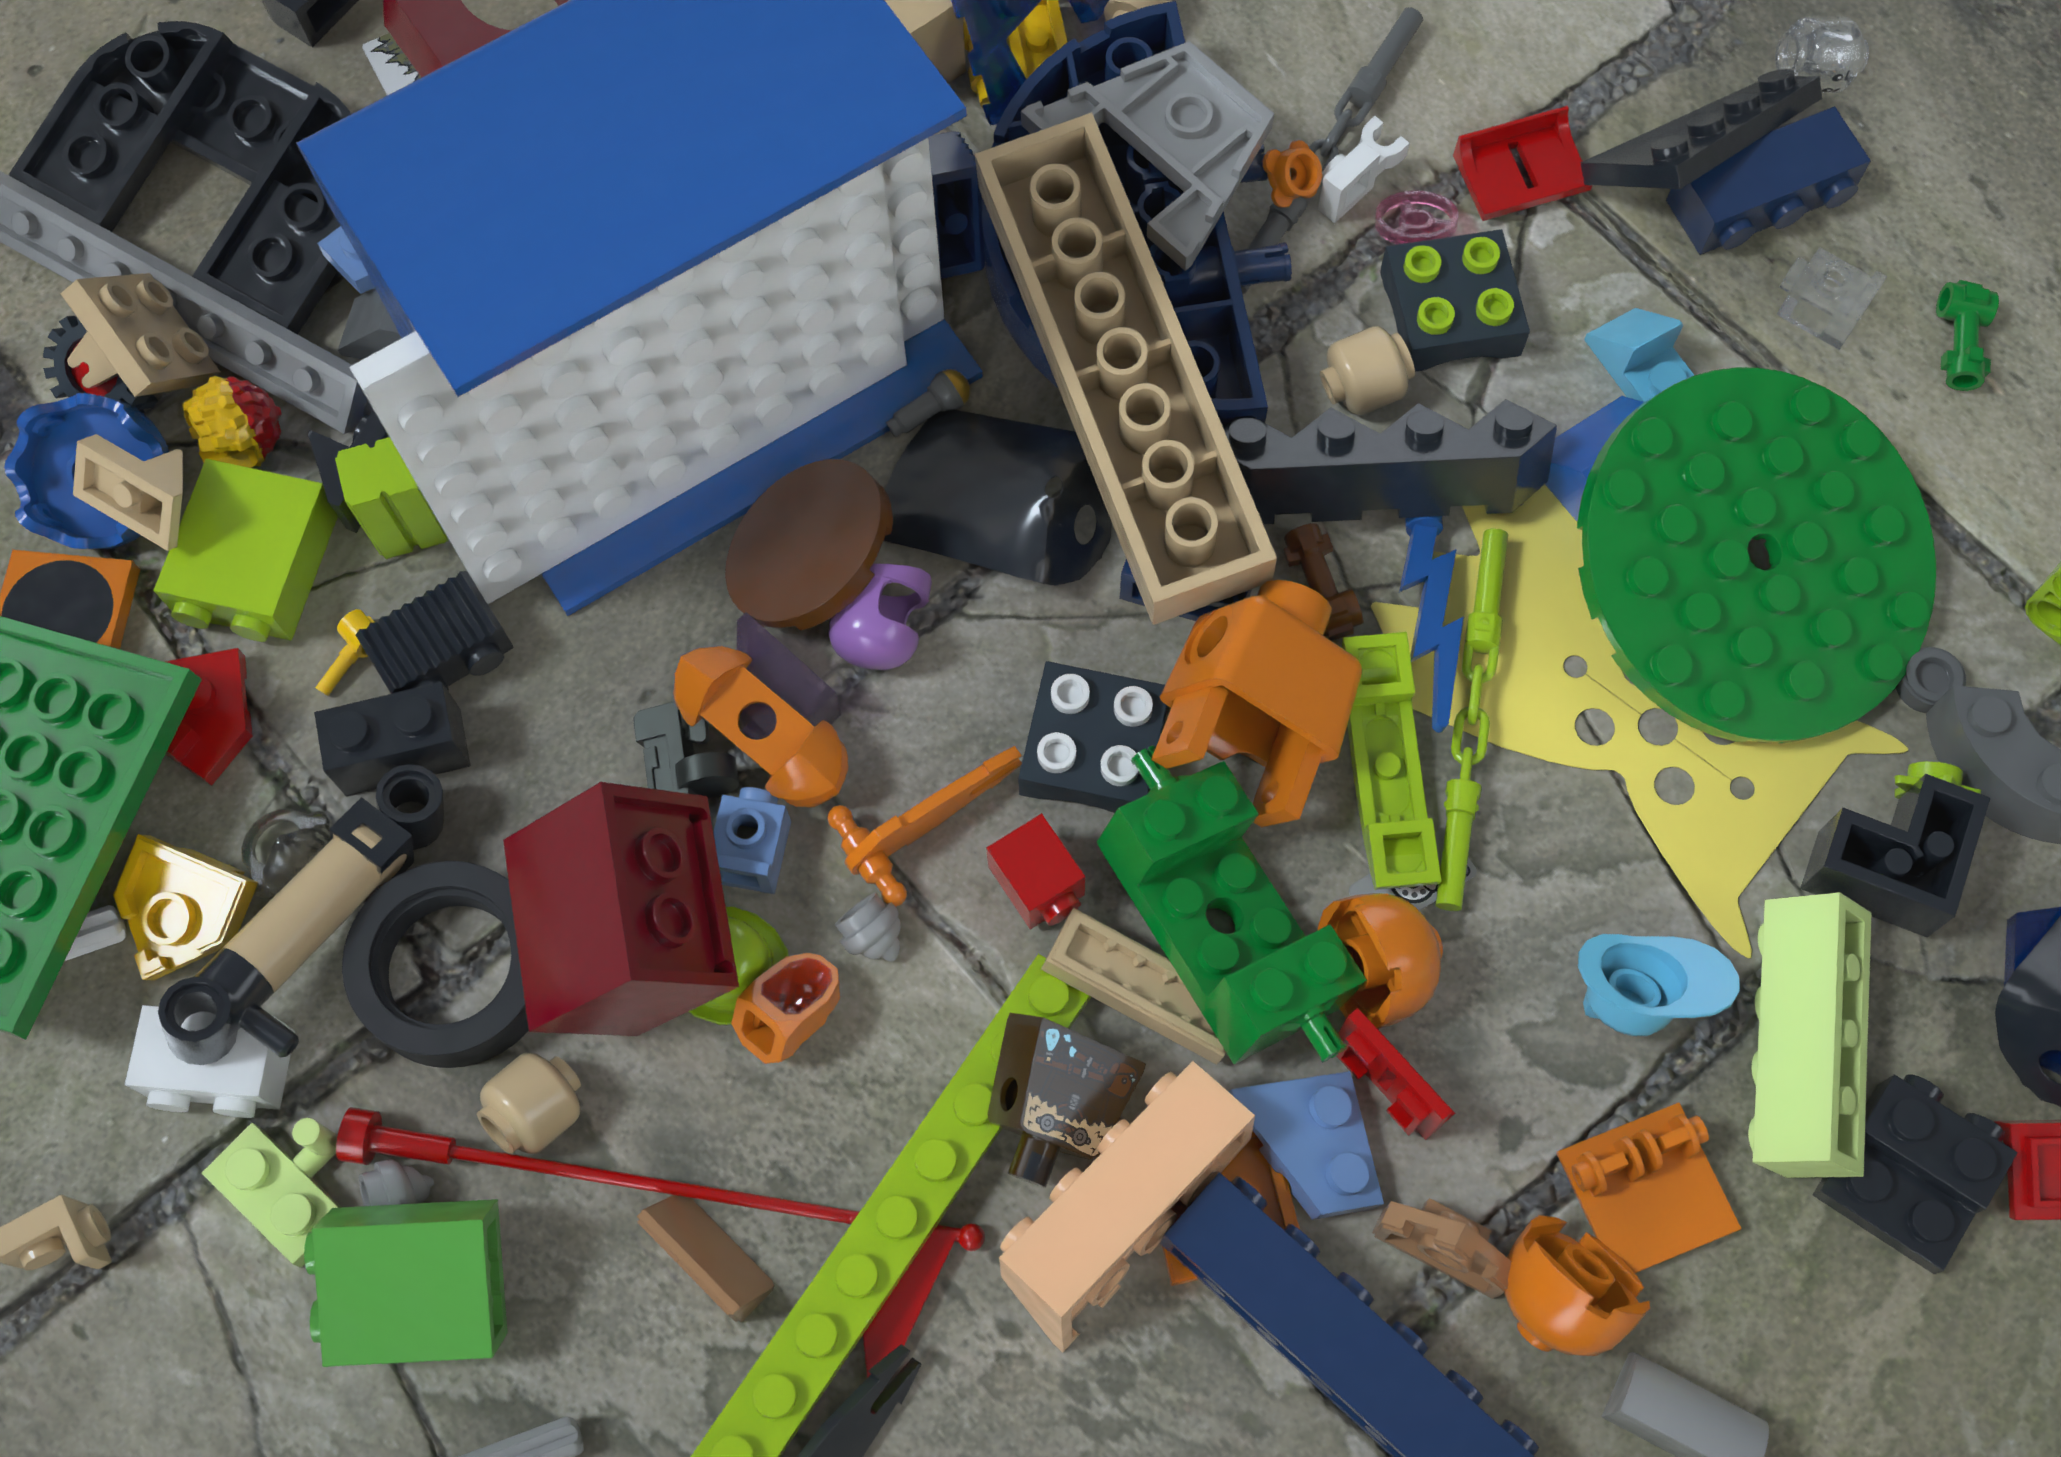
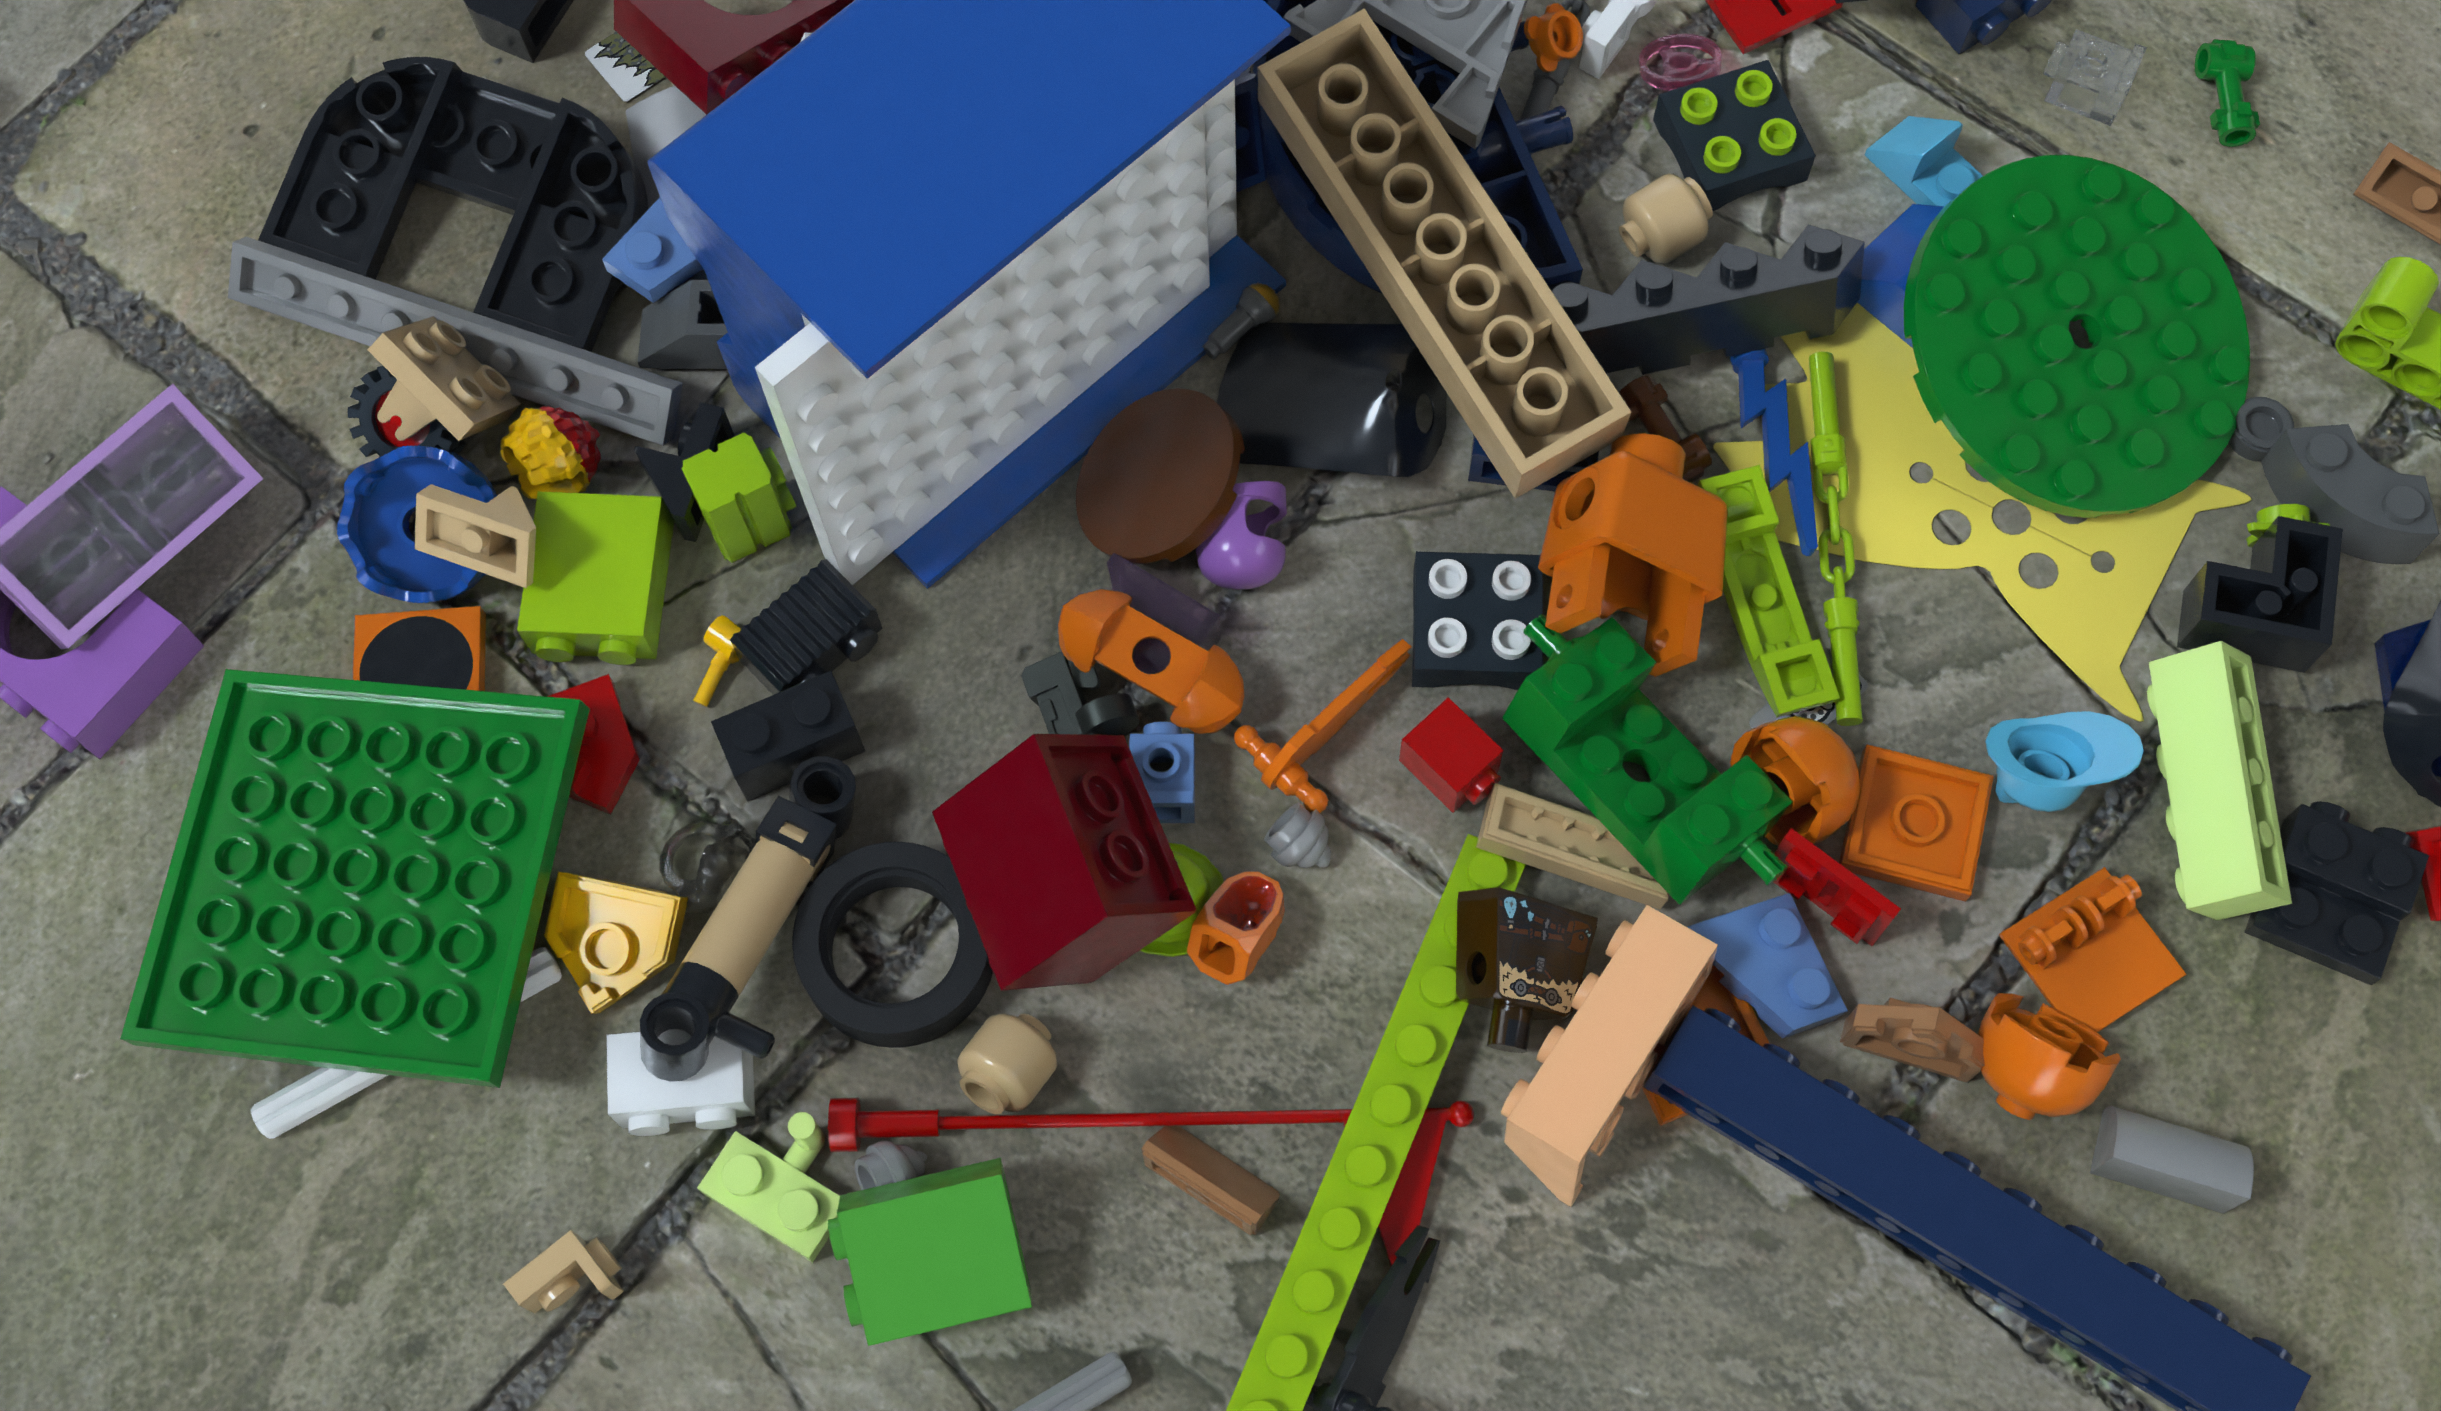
camera: 10 degrees left, 0 degrees up
none -> orange tile [1839,744,1994,902]

